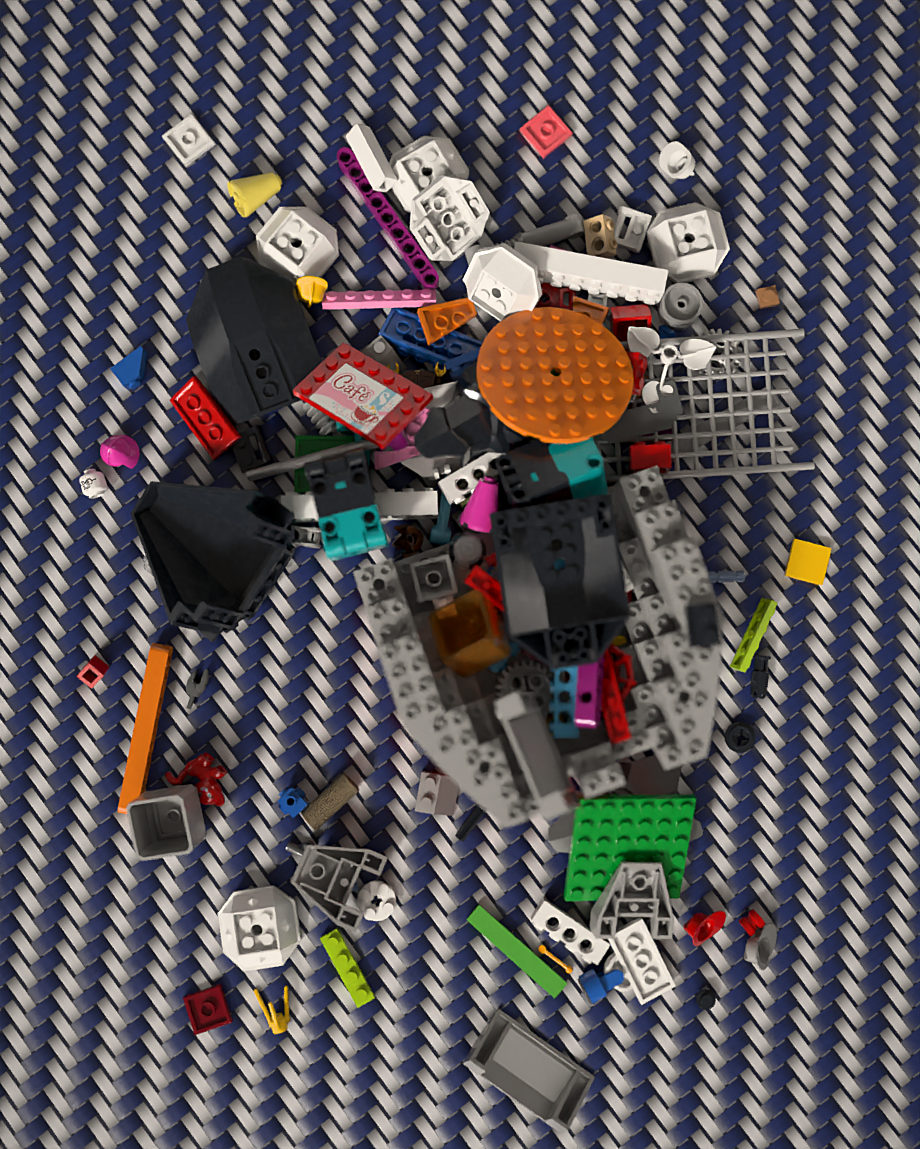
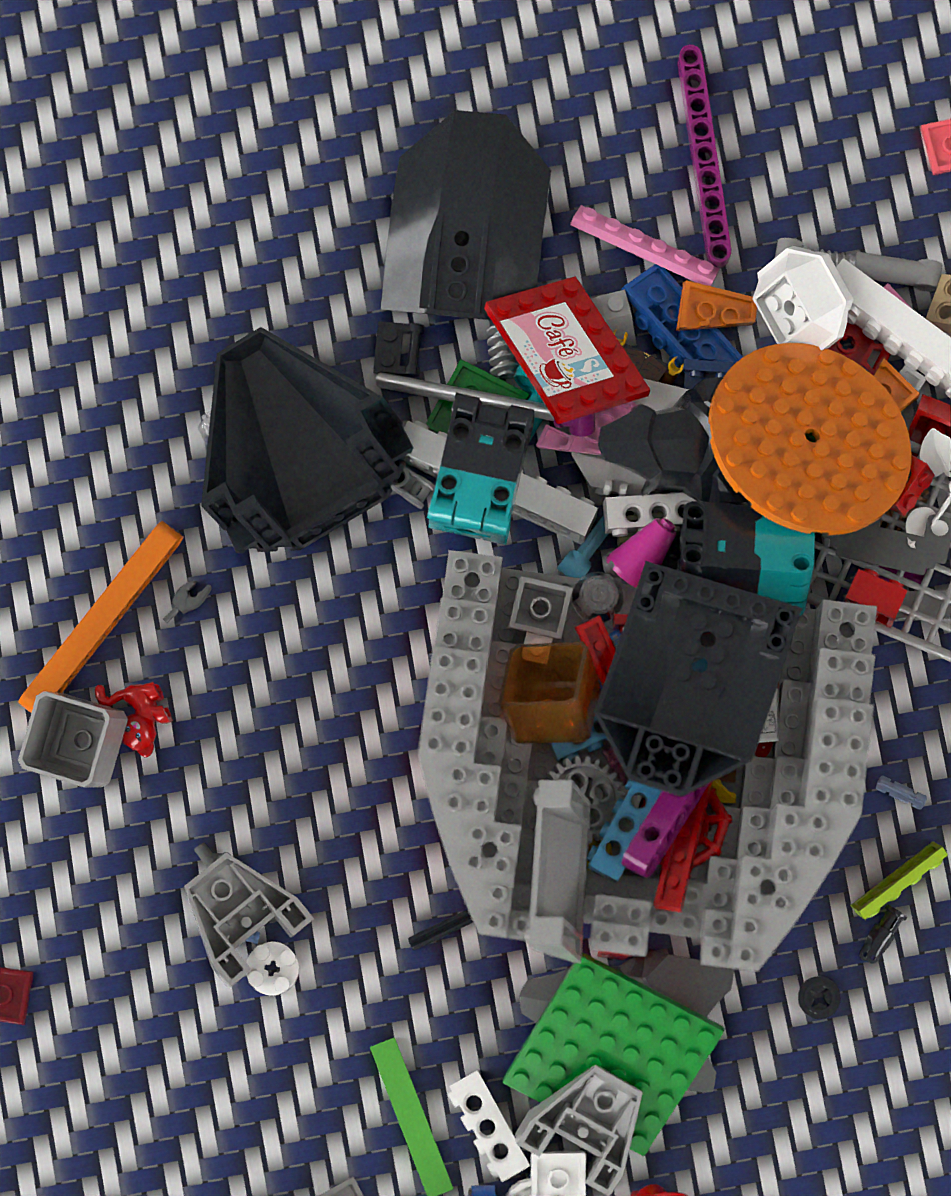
camera: 30 degrees right, 5 degrees down
red brick [77,655,109,689] -> none
white head [79,469,108,498] -> none
dark pink helmet [100,434,140,469] -> none
blue slope [110,346,147,390] -> none
red tile [169,376,241,460] -> none
white piece [218,885,301,971] -> none
light yellow cone [227,172,282,217] -> none
yellow plant [254,986,290,1034] -> none
white piece [256,207,339,288] -> none
blue brick [277,786,310,818] -> none
yellow piece [296,276,328,308] -> none
dark tan piece [301,773,360,830] -> none
lime plate [320,927,375,1008] -> none
white brick [346,124,398,193] -> none
white piece [389,136,469,213] -> none
reddish brown piece [391,525,424,559] -> none
white piece [410,175,490,261] -> none
light grey slope [415,770,459,816] -> none
light orange hinge [538,945,573,973] -> none
black plate [684,602,721,648] -> none

